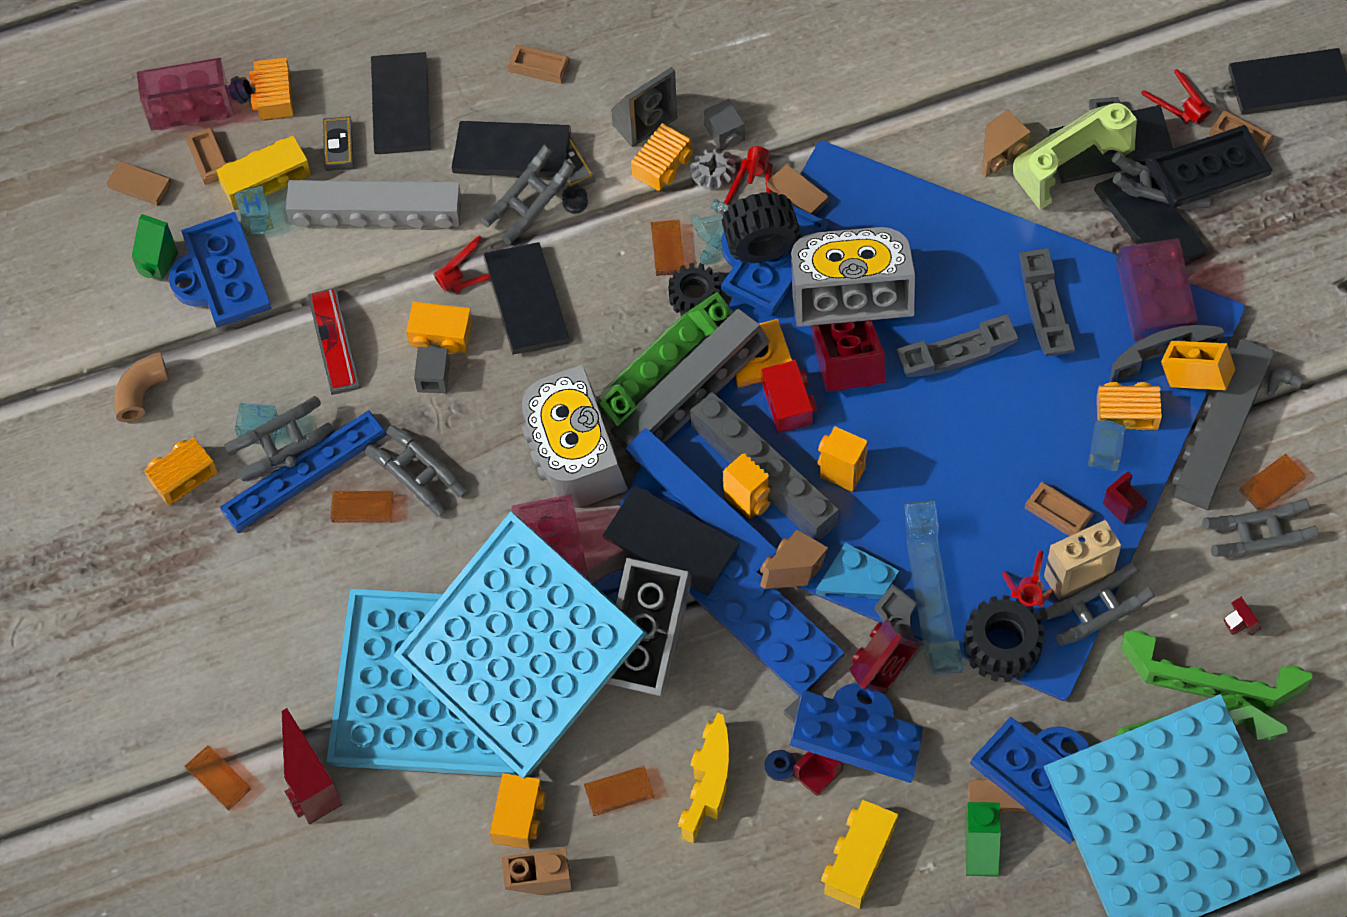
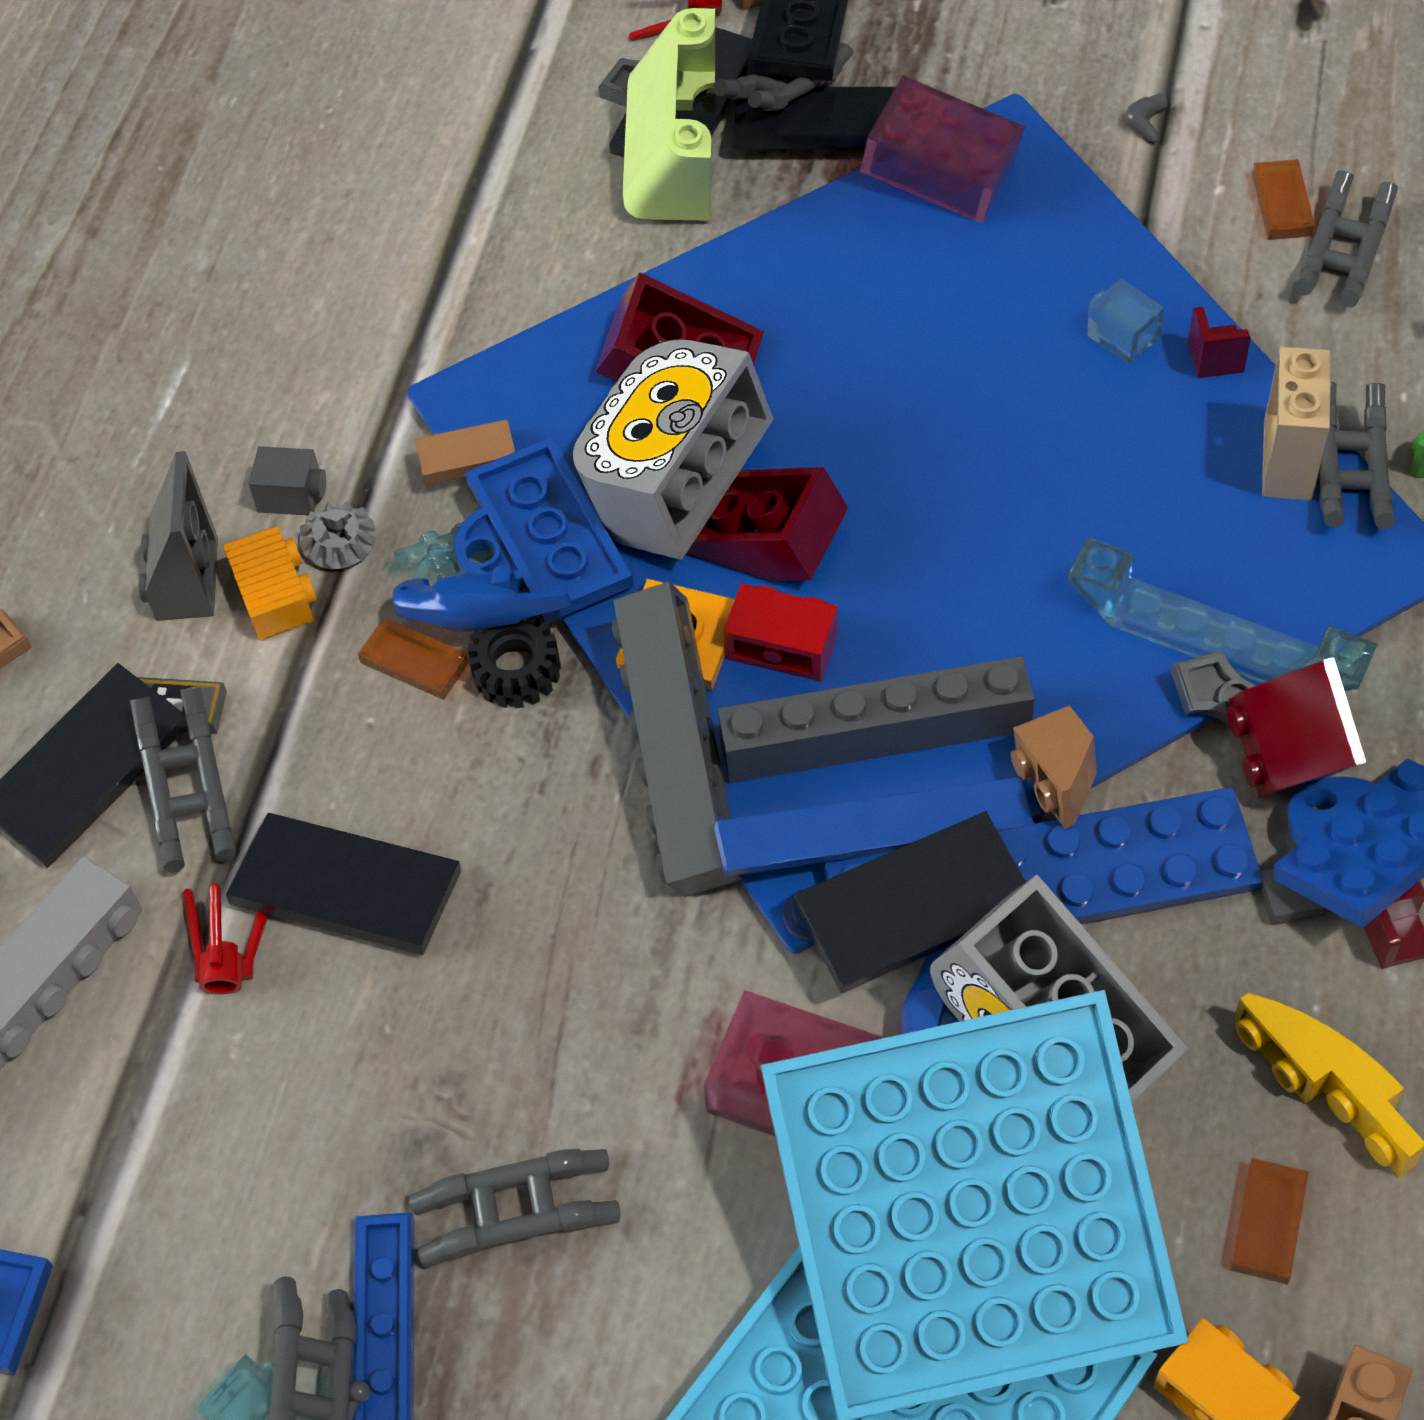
camera: 55 degrees left, 5 degrees down
slope [308,287,360,395] -> none
clear orange tile [330,491,394,522] -> none
light orange brick [406,301,473,353] -> none
dark grey brick [414,346,450,394] -> none
brick [521,364,628,507] -> none
black bush [562,185,588,214] -> none
bright green slope [597,292,734,427] -> none
black tyre [722,192,801,263] -> none
red plant [723,146,773,209] -> none
light orange brick [723,454,770,520] -> none
dark blue plate [764,750,796,781] -> none
dark azure wing [816,542,899,600] -> none
light orange brick [818,426,868,492] -> none
dark grey slope [896,314,1018,377] -> none
black tyre [963,595,1045,682] -> none
medium nougat slope [982,110,1030,178] -> none
red plant [1002,551,1054,607] -> none
dark grey slope [1019,248,1075,357] -> none
medium nougat tile [1025,482,1093,536] -> none
light orange brick [1097,382,1162,431] -> none
dark grey slope [1109,325,1224,382] -> none
light orange brick [1161,341,1236,390] -> none
dark grey brick [1172,338,1274,510] -> none
none -> blue animal [393,564,572,632]
none -> dark red slope [595,272,764,382]

